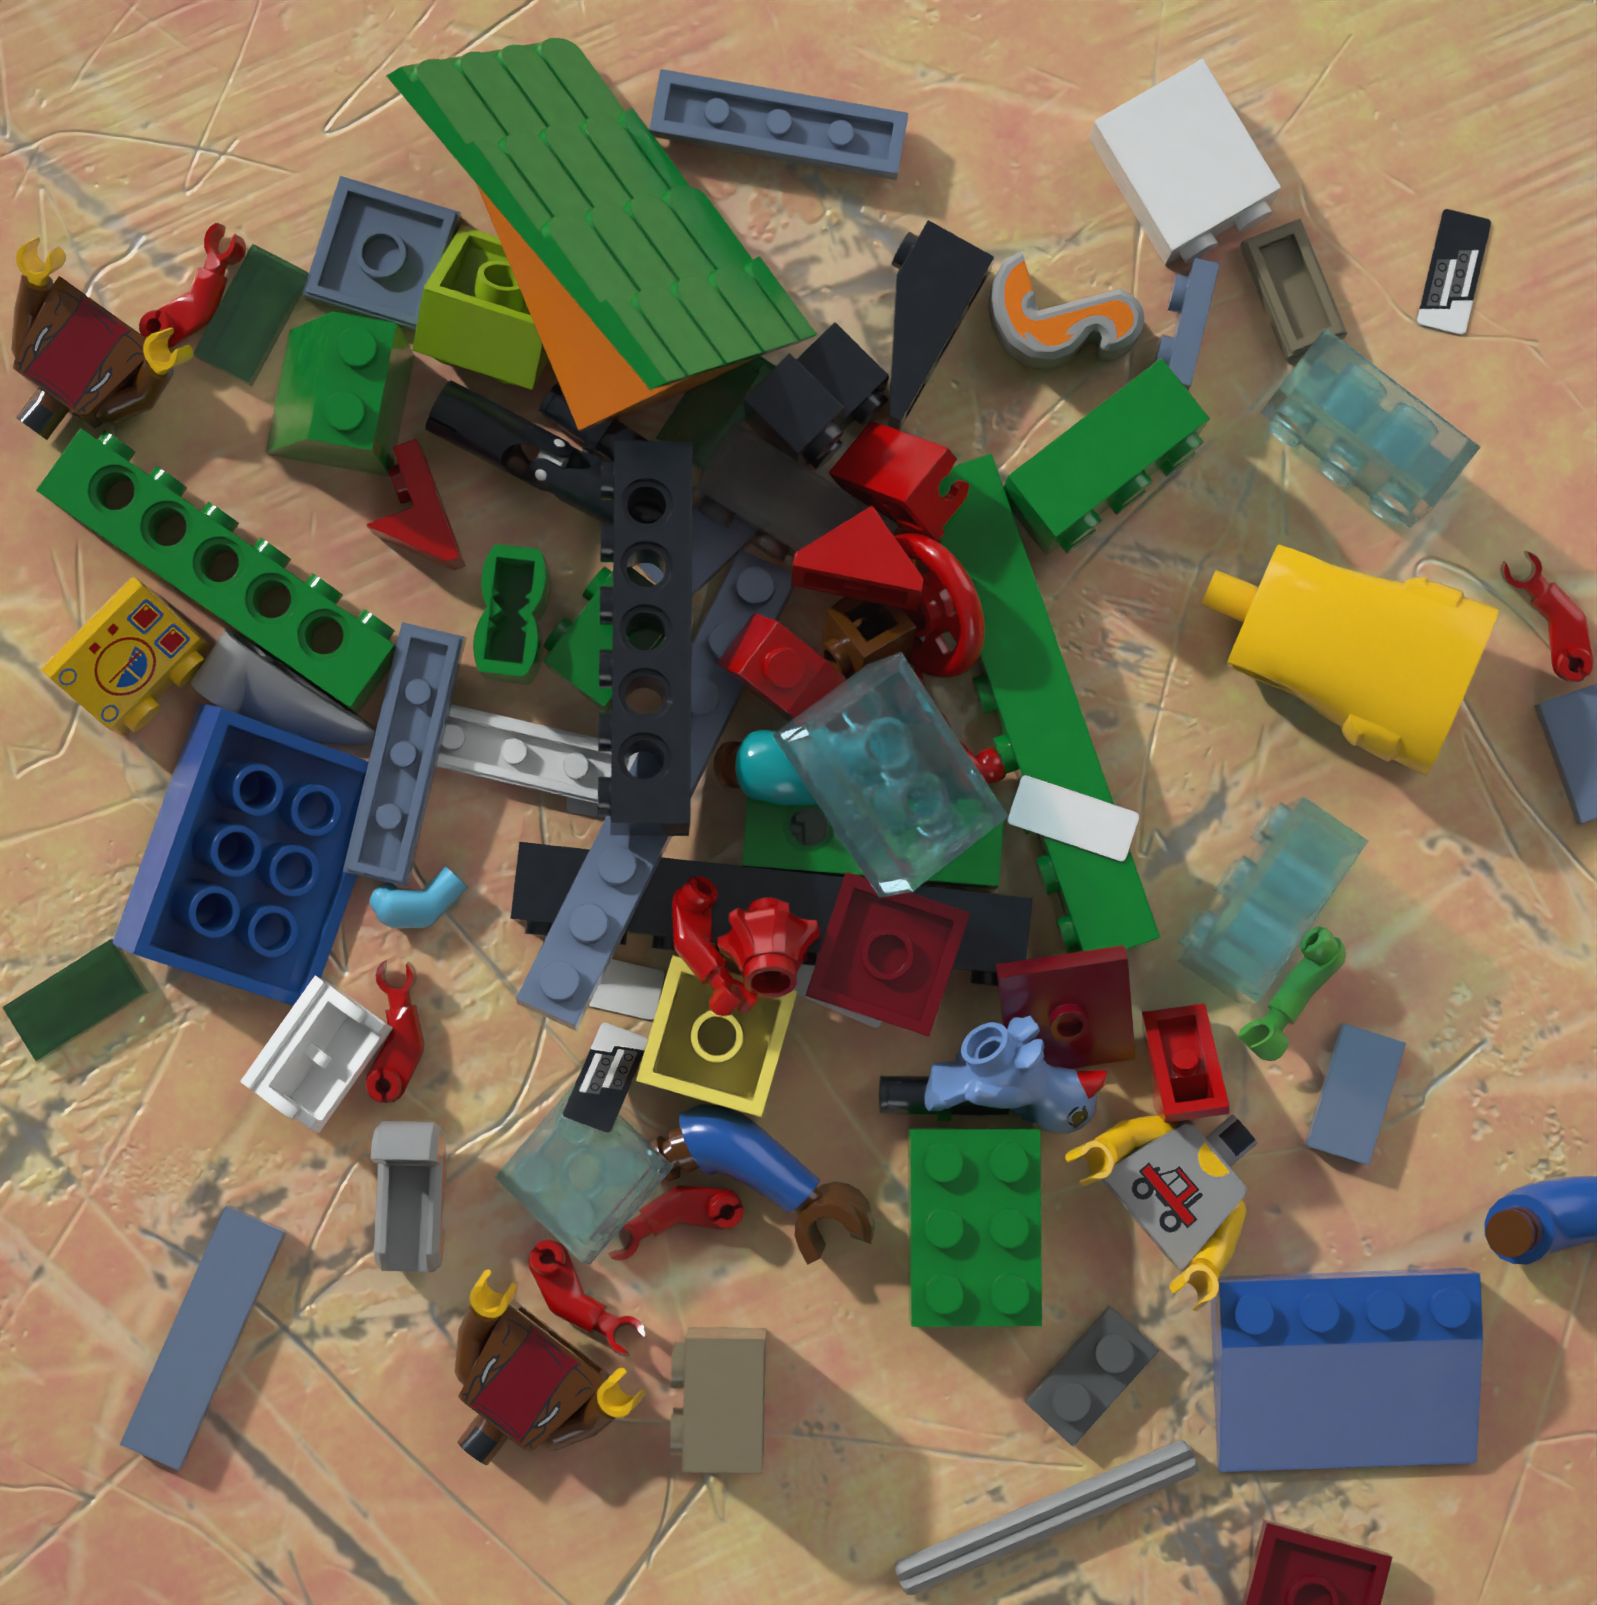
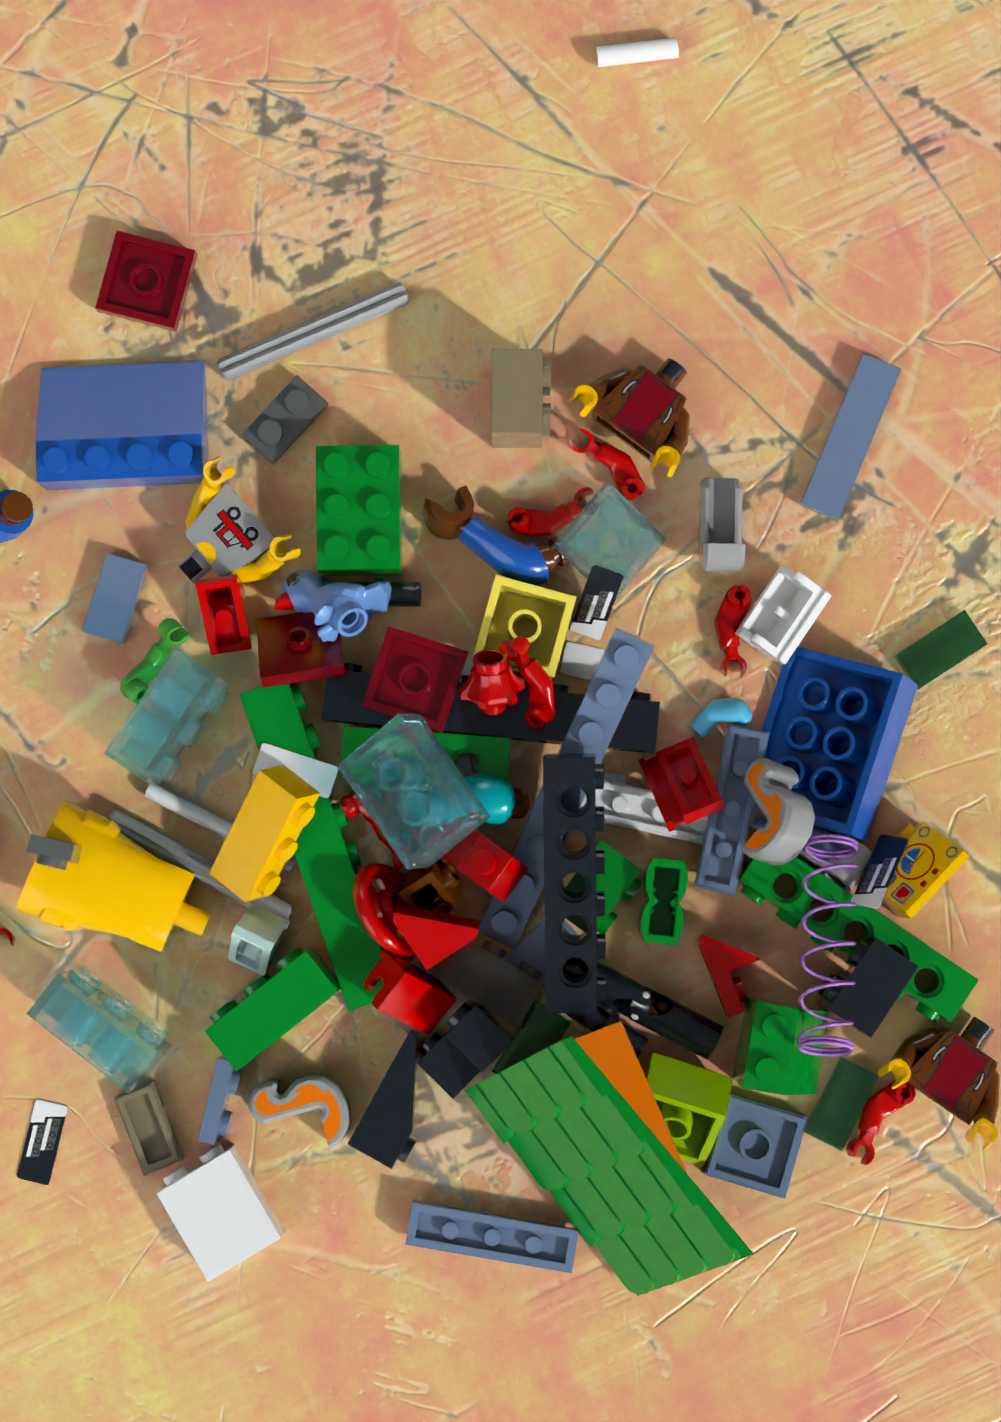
camera: 175 degrees left, 0 degrees up
none -> dark grey plate [27,834,82,870]
none -> light grey axle [108,810,293,920]
none -> white bar [144,782,297,872]
none -> yellow brick [209,765,320,902]
none -> light aqua slope [228,903,290,976]
none -> red plate [638,737,725,832]
none -> light grey animal [742,758,815,865]
none -> medium lavender piece [797,834,859,1057]
none -> black brick [817,936,919,1038]
none -> sticker [851,834,908,909]

